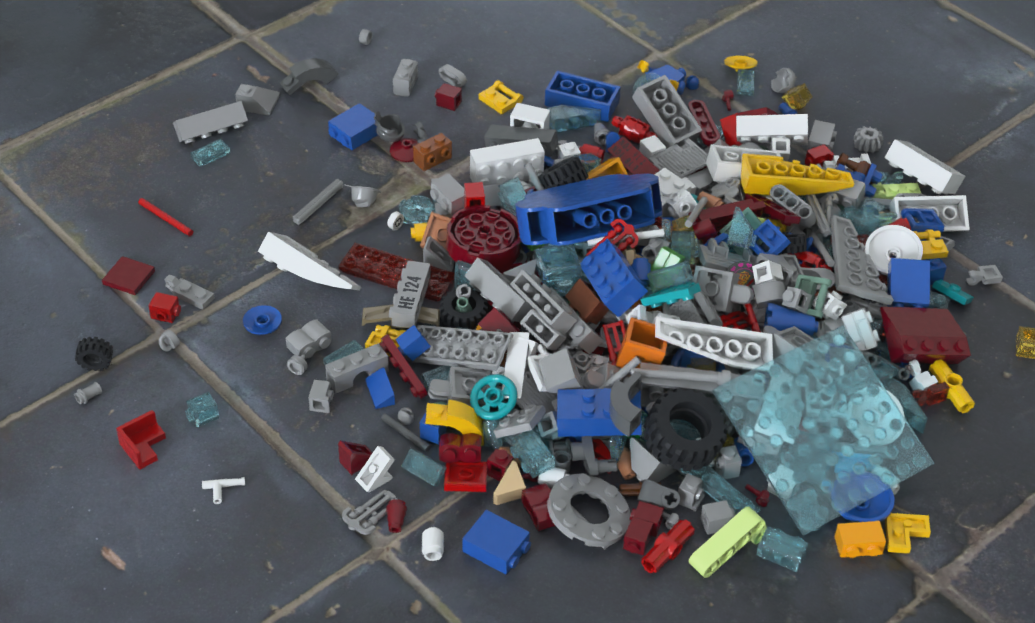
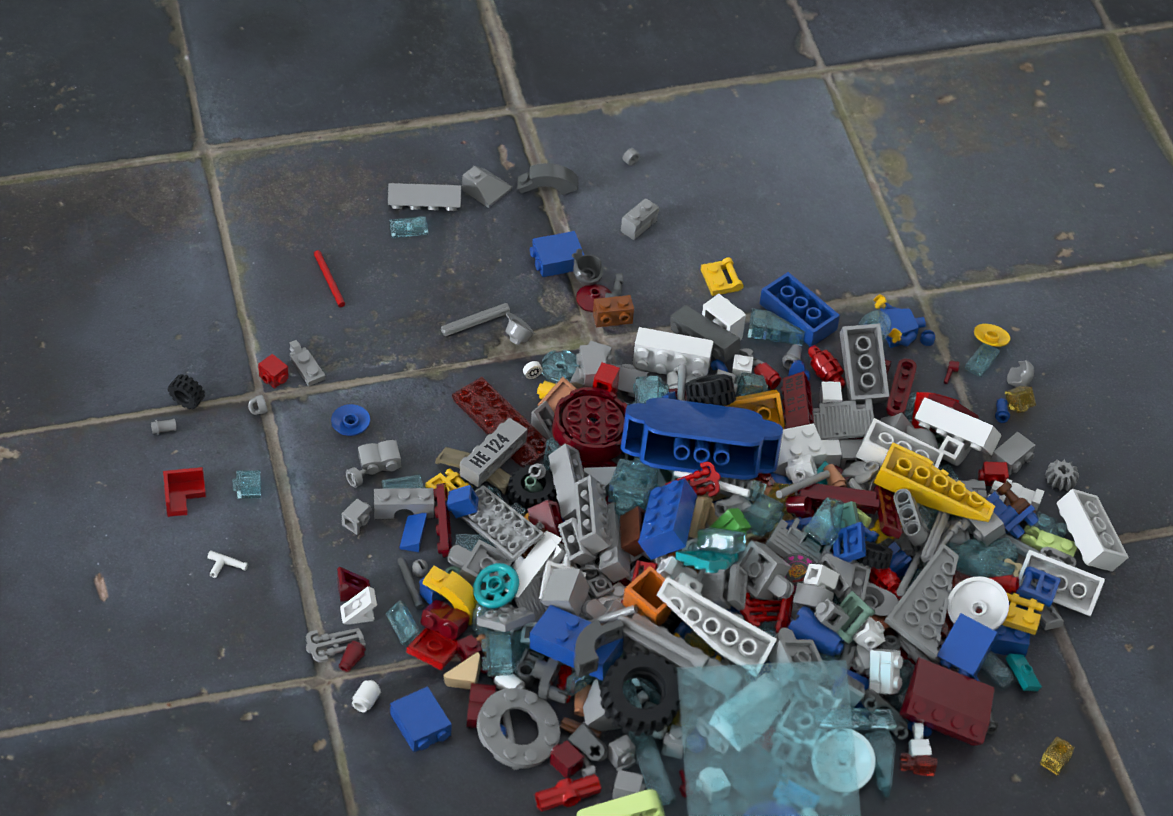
camera: 25 degrees right, 5 degrees up
dark red tile [102,256,155,295] -> none
white wedge [258,232,361,291] -> none
dark red brick [435,83,462,111] -> none
light grey beam [439,64,467,88] -> none
dark red brick [623,517,653,556] -> none
blue brick [631,258,651,287] -> none
yellow piece [929,359,975,414] -> none
light grey plate [966,265,1003,286] -> none

